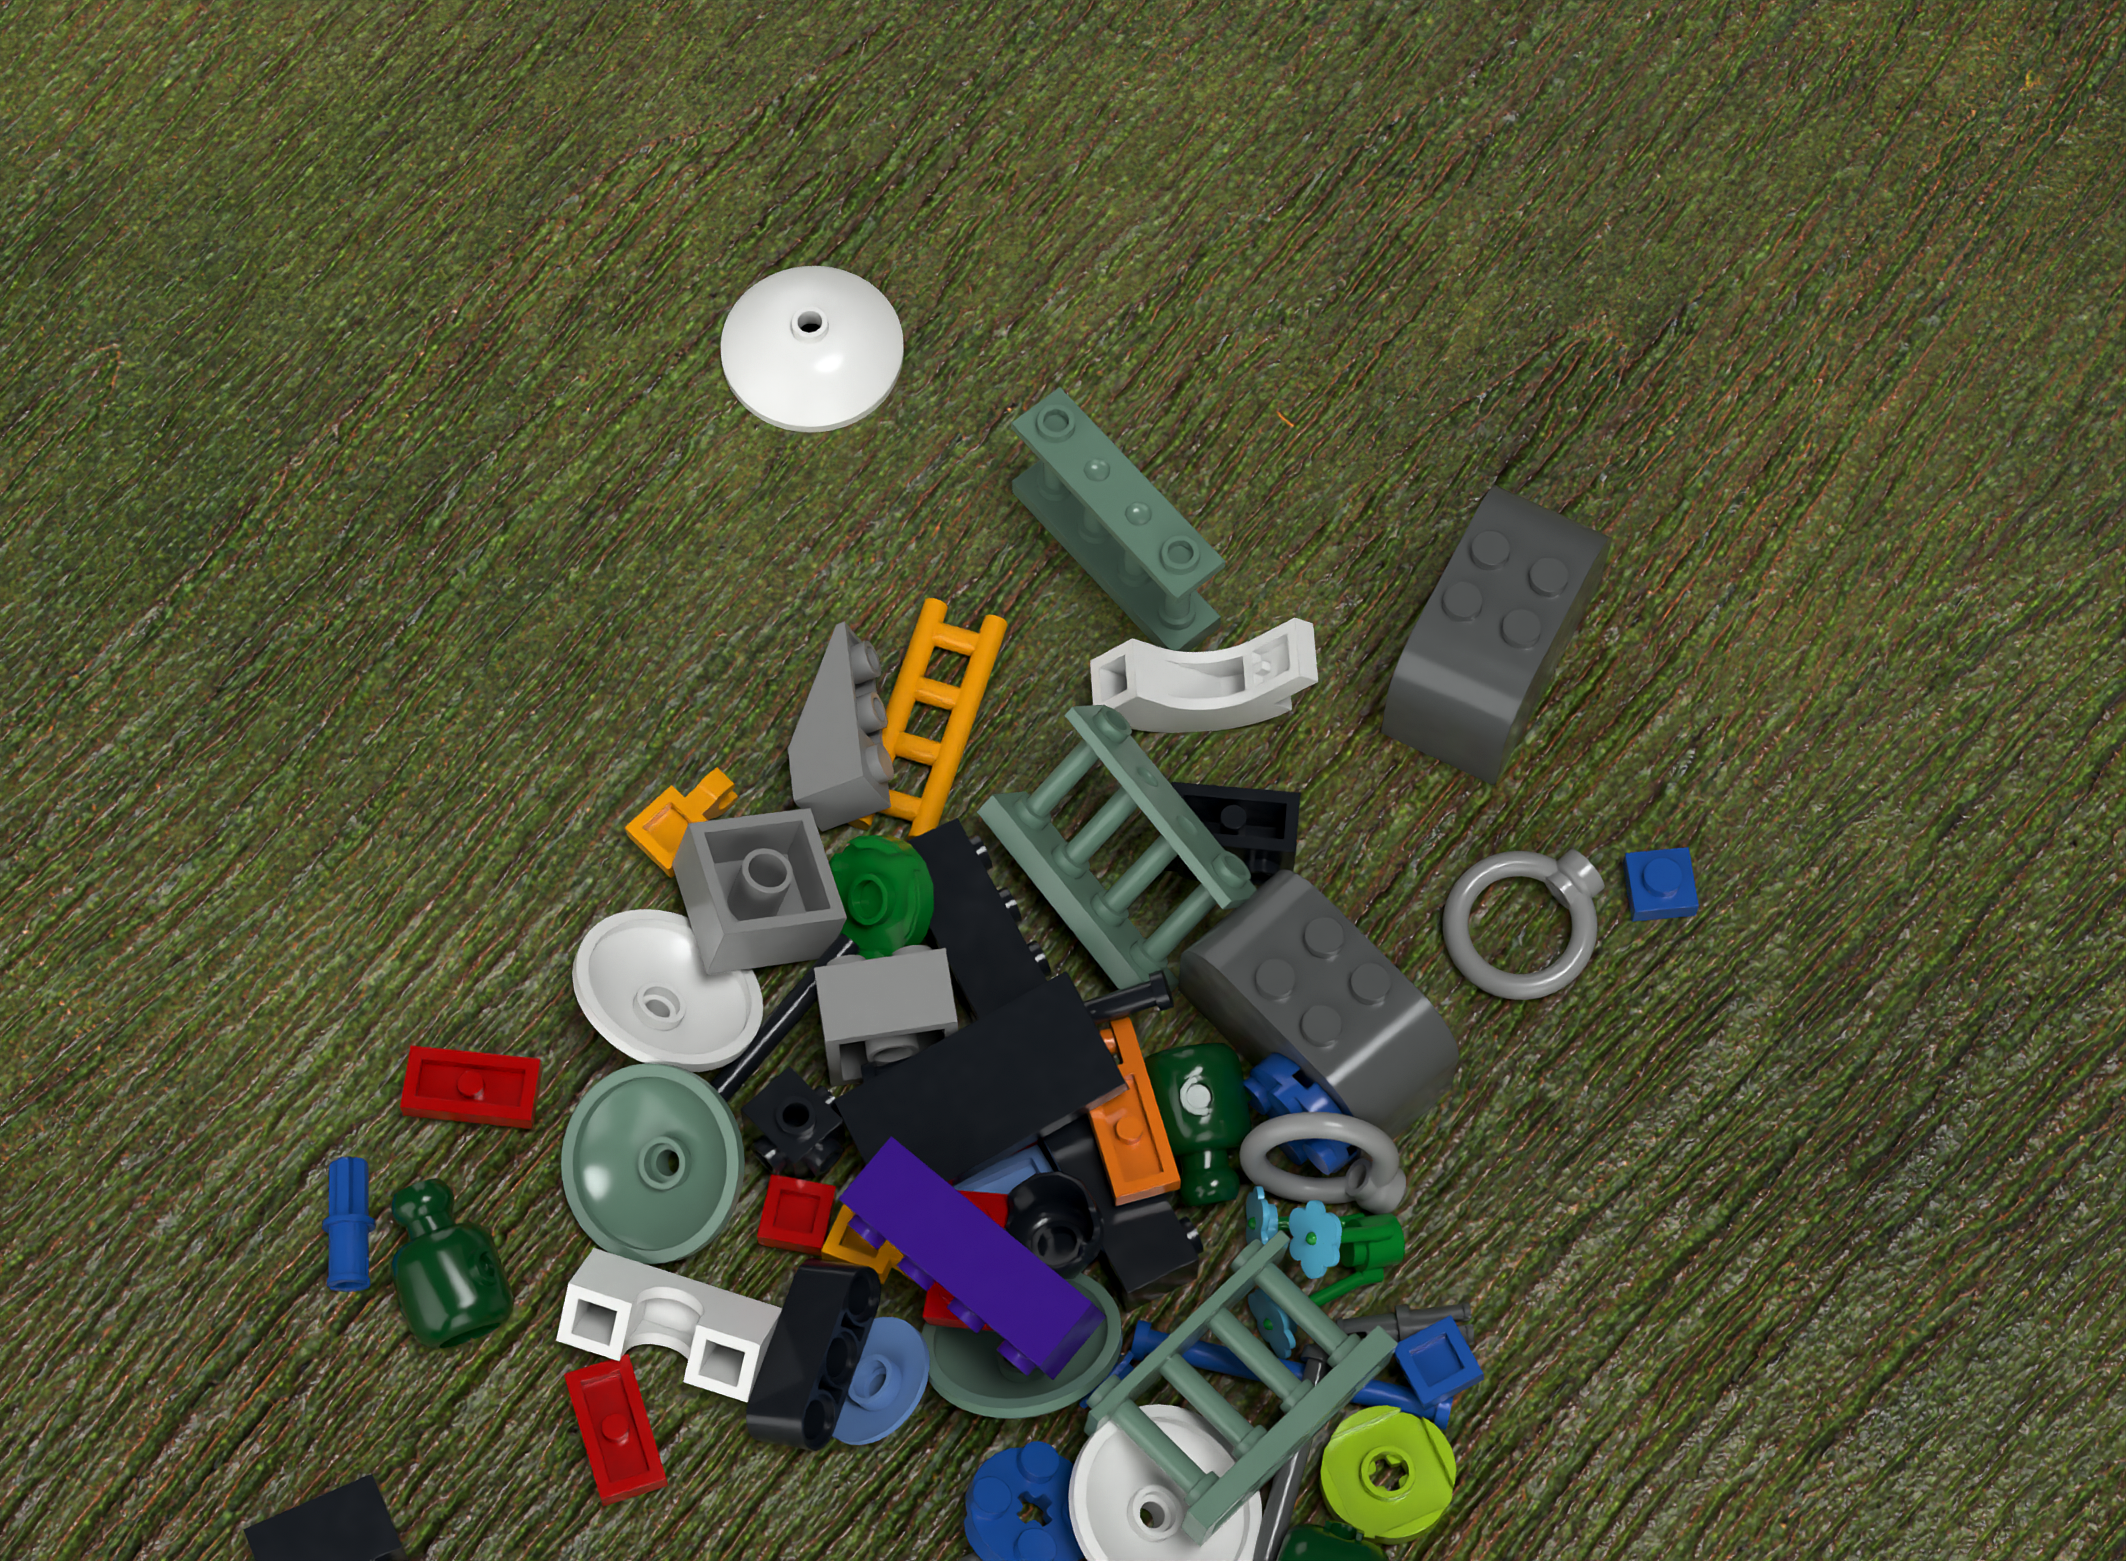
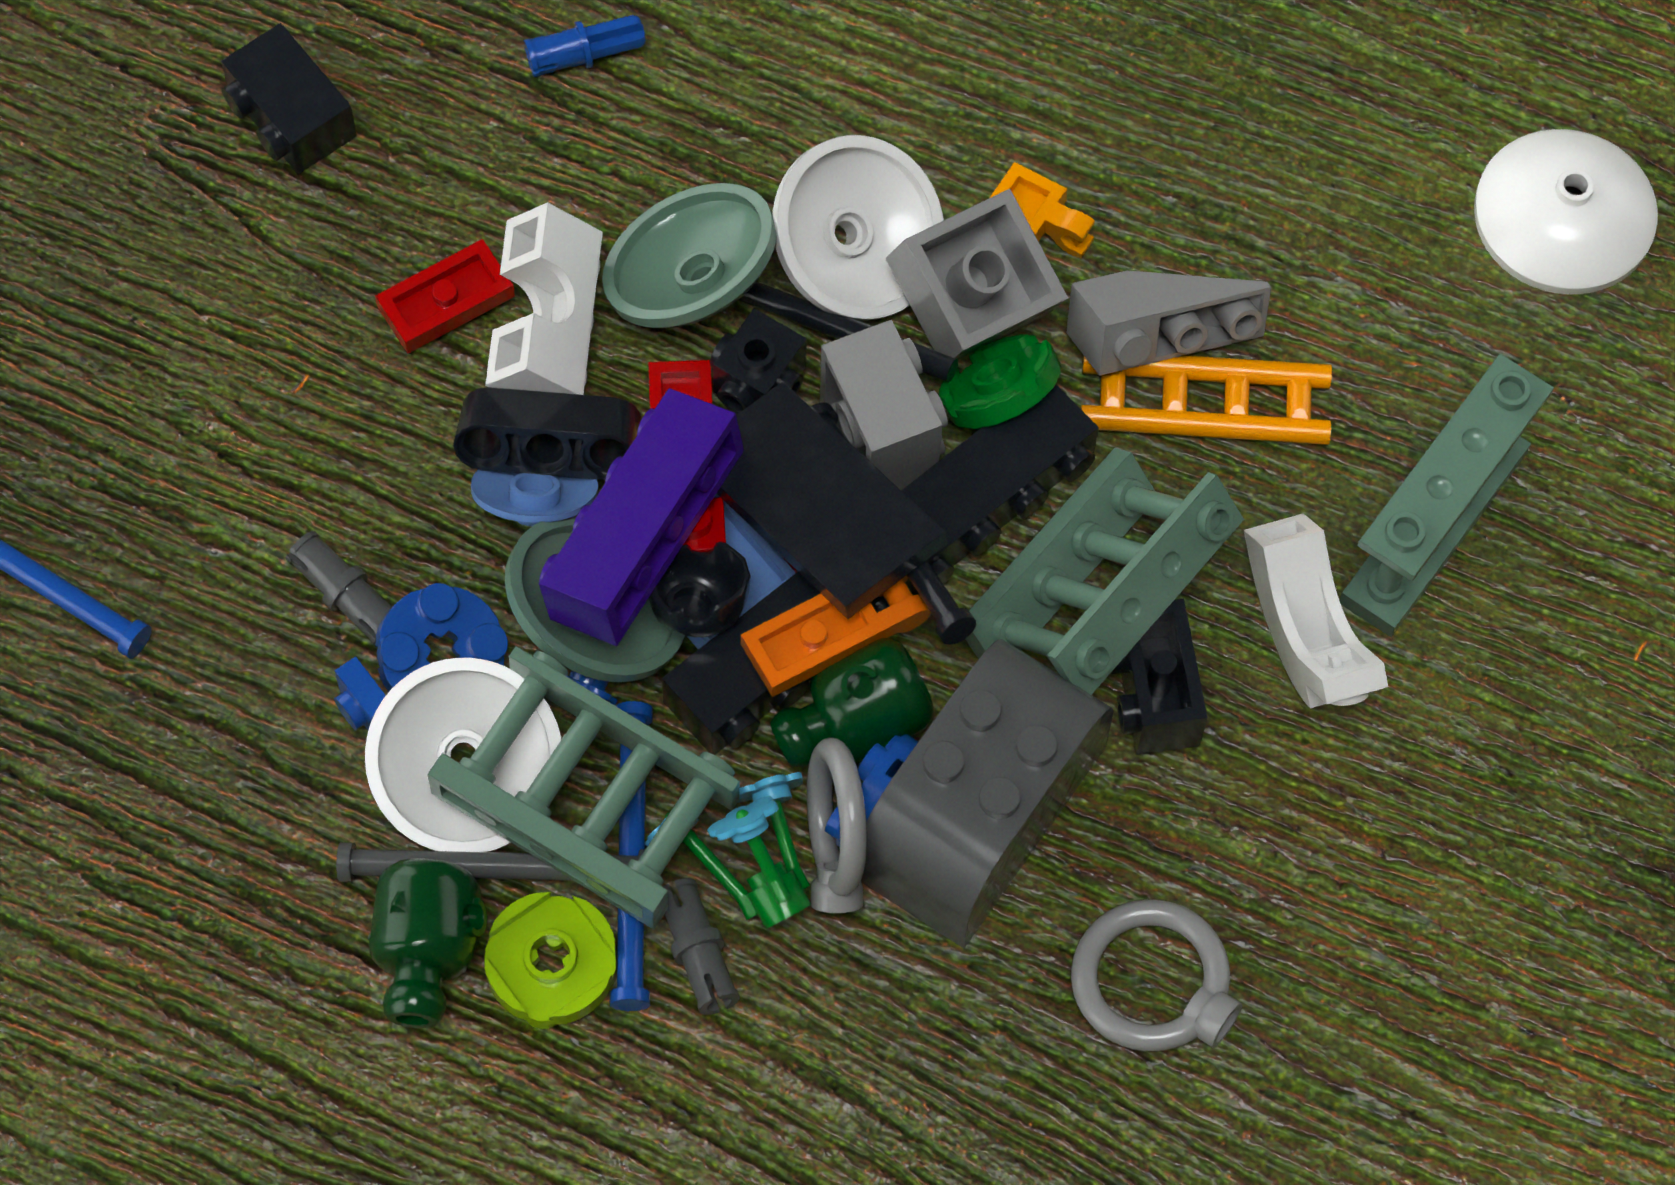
camera: 75 degrees right, 0 degrees up
dark green piece [390,1178,514,1349] -> none
red plate [400,1045,543,1129] -> none
dark grey brick [1381,485,1612,786] -> none
blue plate [1393,1315,1484,1411] -> none
blue plate [1622,847,1699,922] -> none

